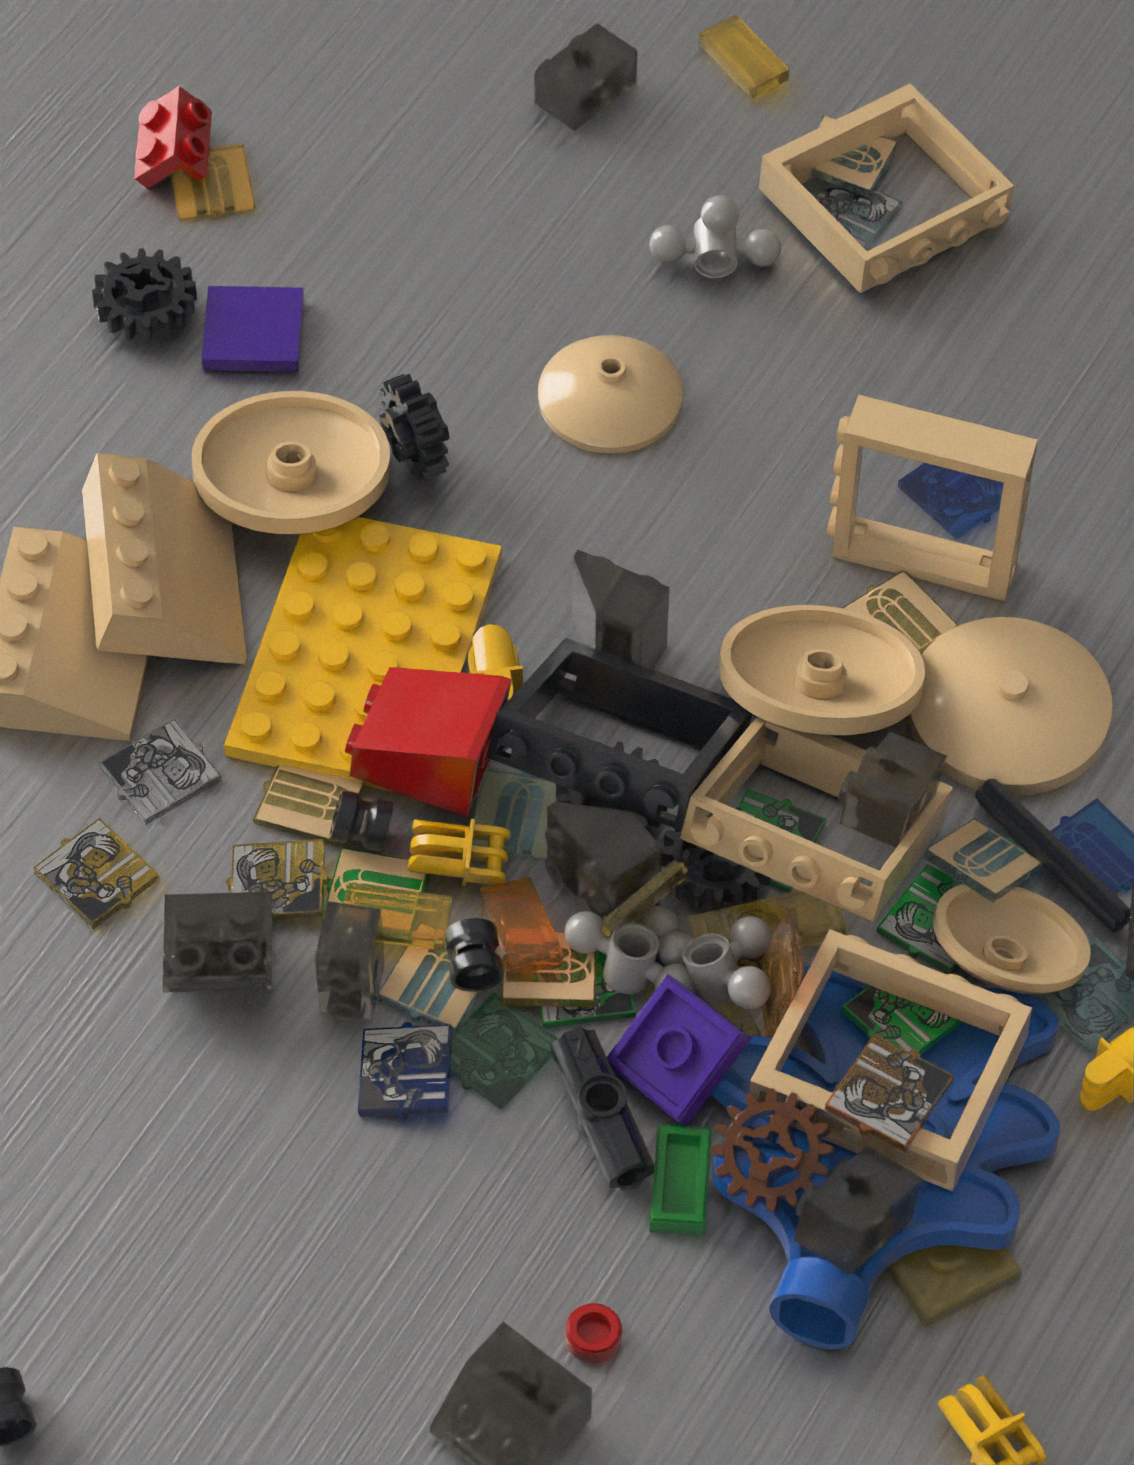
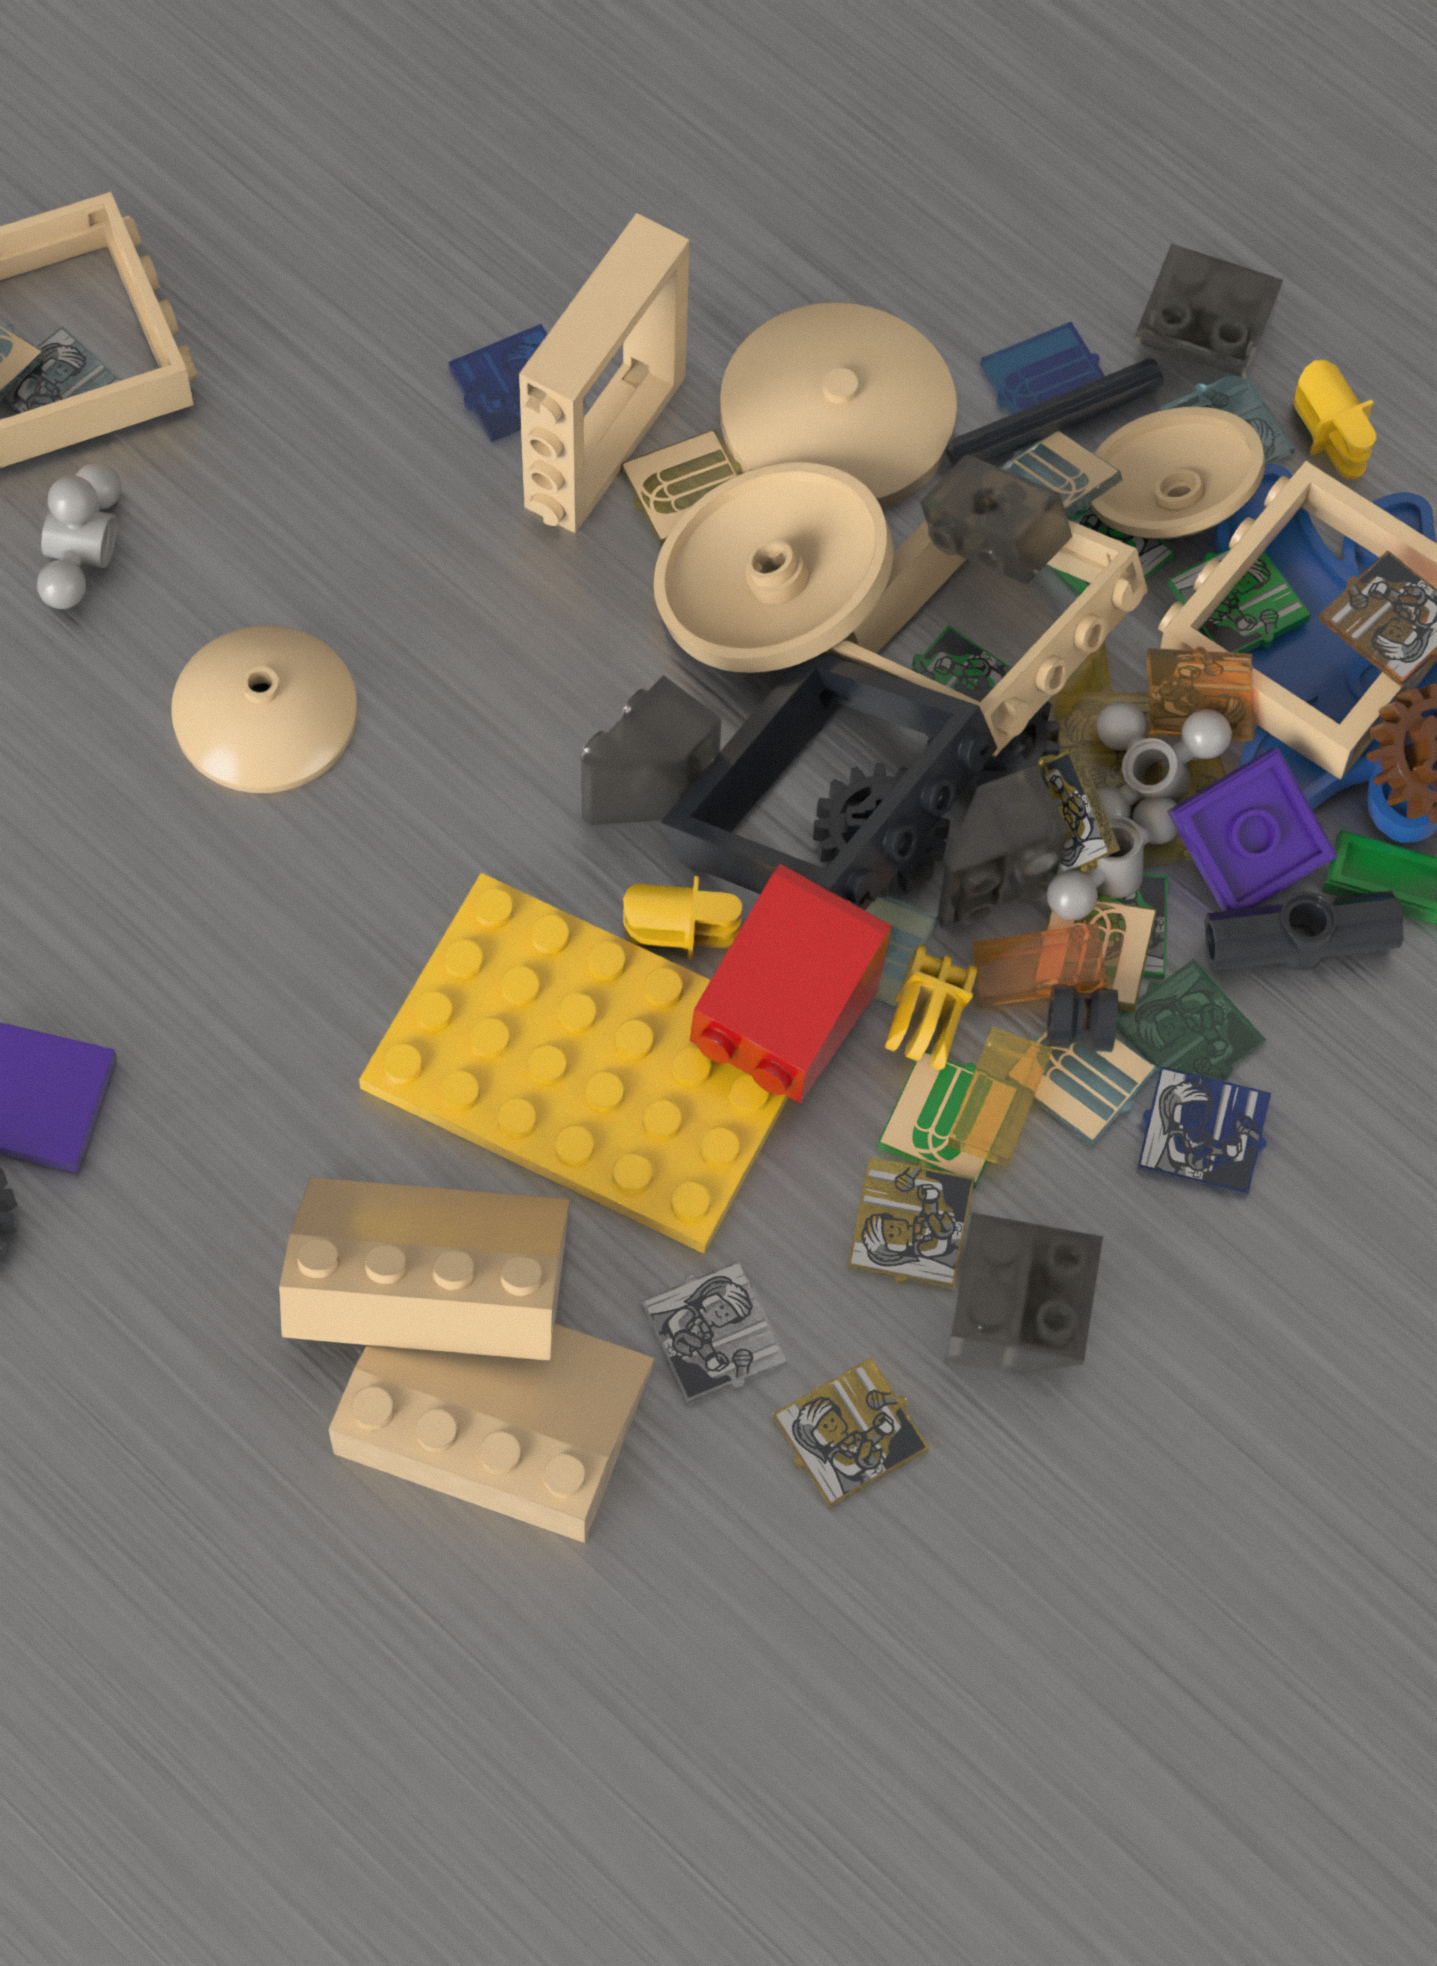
camera: 80 degrees left, 10 degrees up
tan dish [191,391,390,534] -> none
piece [253,764,365,847] -> none
clear smoke brick [315,901,385,1020] -> none
black wheel [329,789,393,853] -> none
black gear [379,374,450,481] -> none

